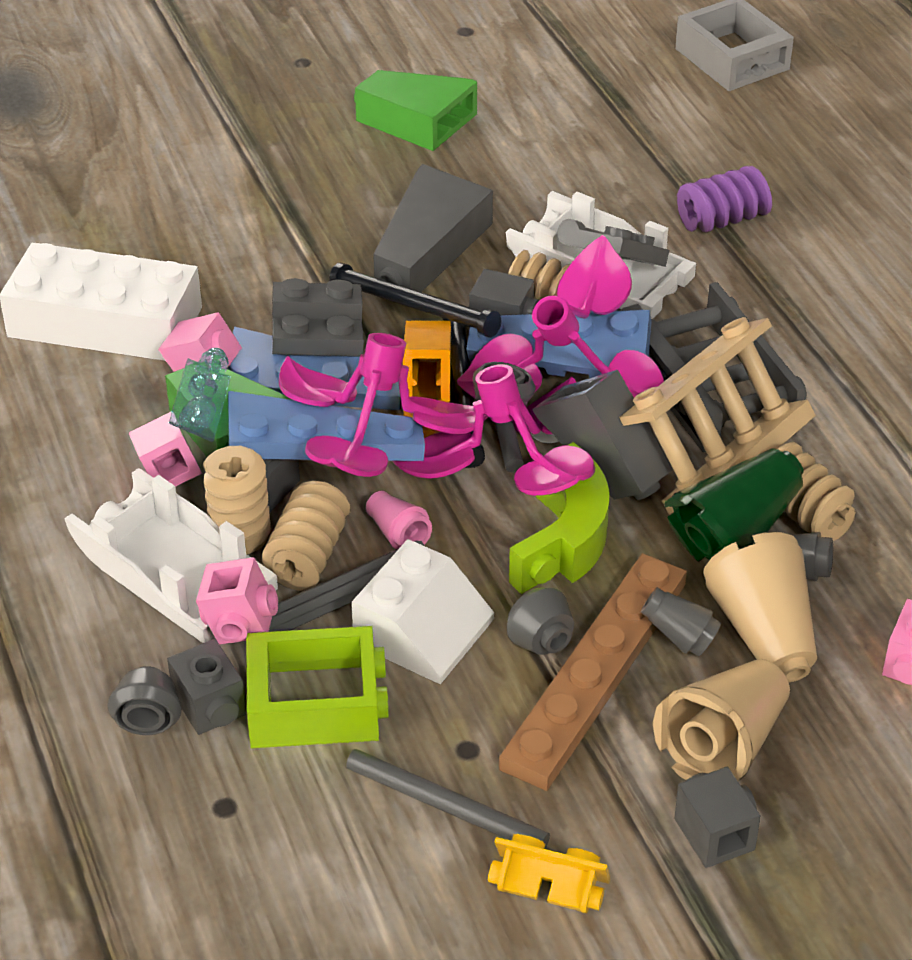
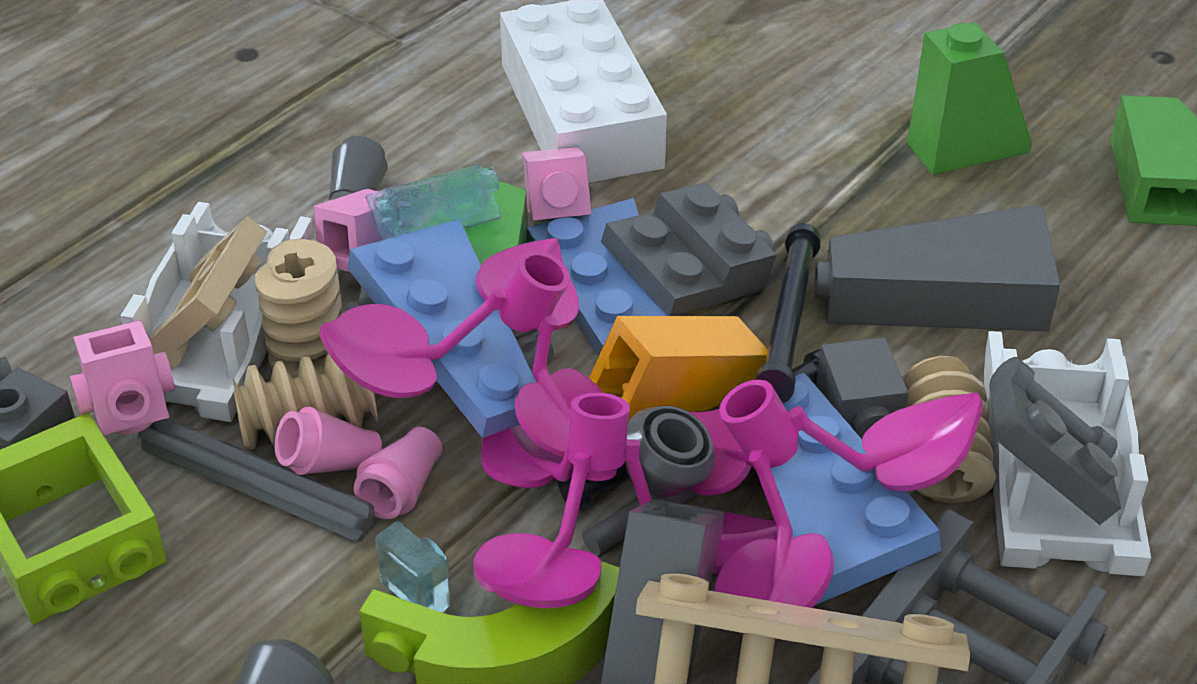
camera: 60 degrees right, 0 degrees up
white slope [352,539,494,685] -> none
none -> tan plate [149,216,268,368]
none -> bright pink cone [275,407,382,475]
none -> dark grey cone [329,136,388,200]
none -> clear light blue plate [375,521,450,612]
none -> bright green slope [907,22,1032,175]

